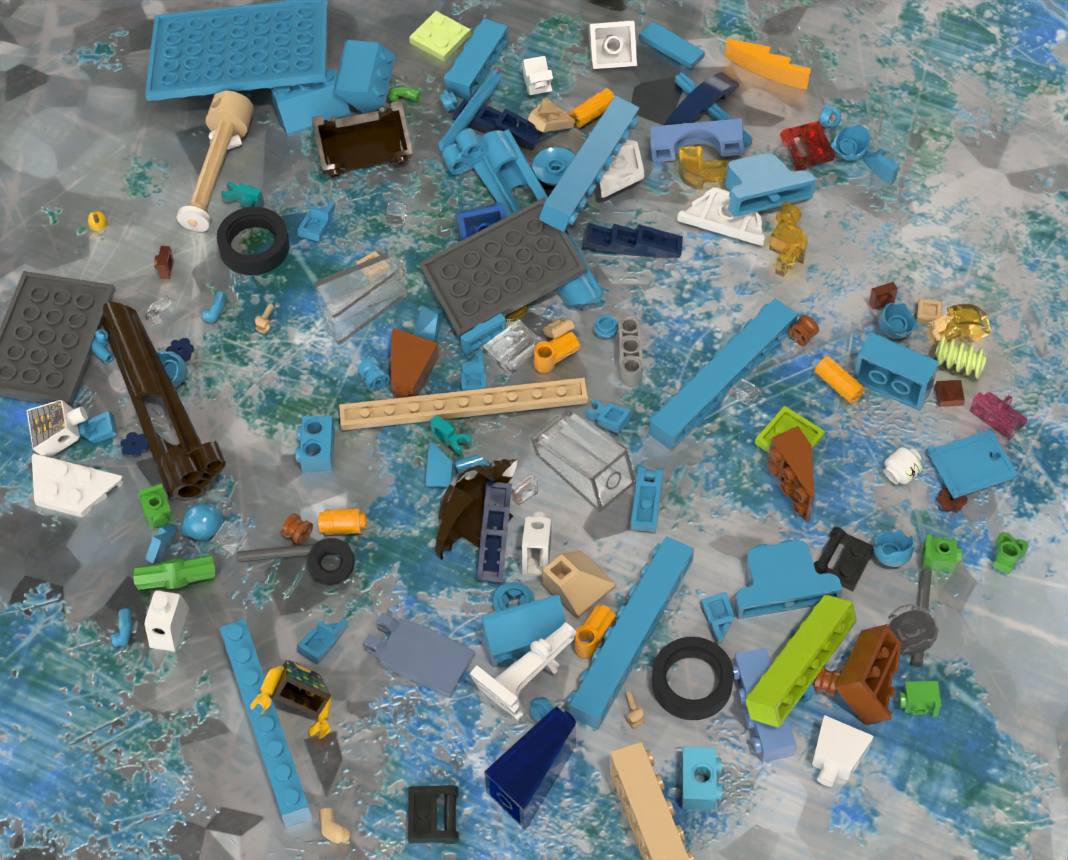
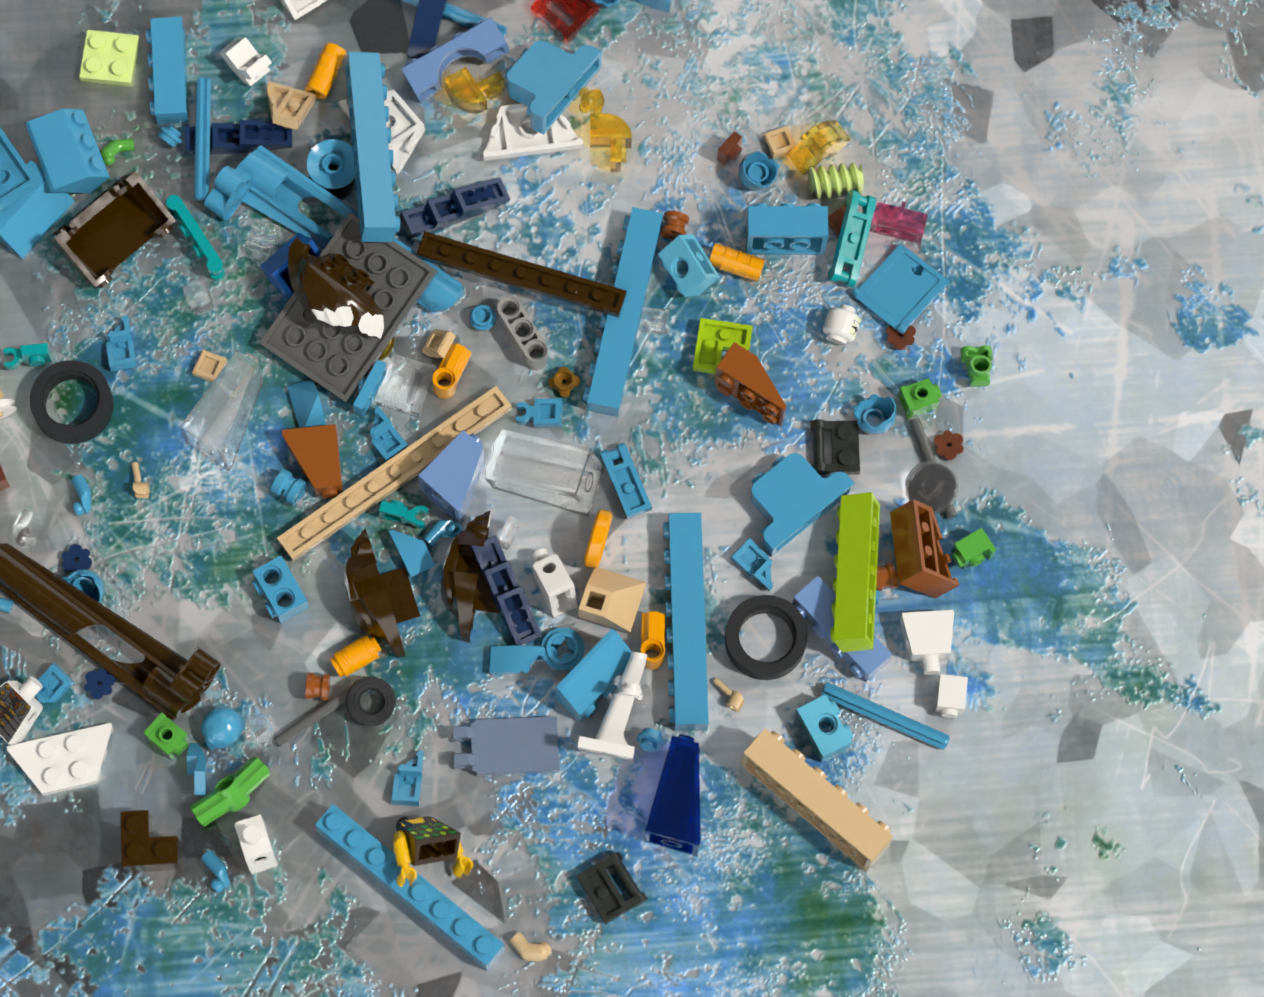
camera: 35 degrees left, 15 degrees up
none -> dark brown brick [120,810,182,873]
none -> teal plate [166,195,225,281]
none -> clear brick [245,218,282,263]
none -> dark brown animal [288,236,384,339]
none -> dark brown animal [344,528,420,658]
none -> dark brown tile [416,231,627,318]
none -> medium blue slope [418,430,484,525]
none -> dark azure slope [489,646,546,676]
none -> pearl gold plate [548,367,580,398]
none -> light orange wheel [583,509,613,569]
none -> medium azure brick [658,234,720,297]
none -> dark azure axle [821,682,950,750]
none -> teal plate [827,189,876,288]
none -> copper plant [934,430,964,461]
none -> white brick [935,674,968,718]

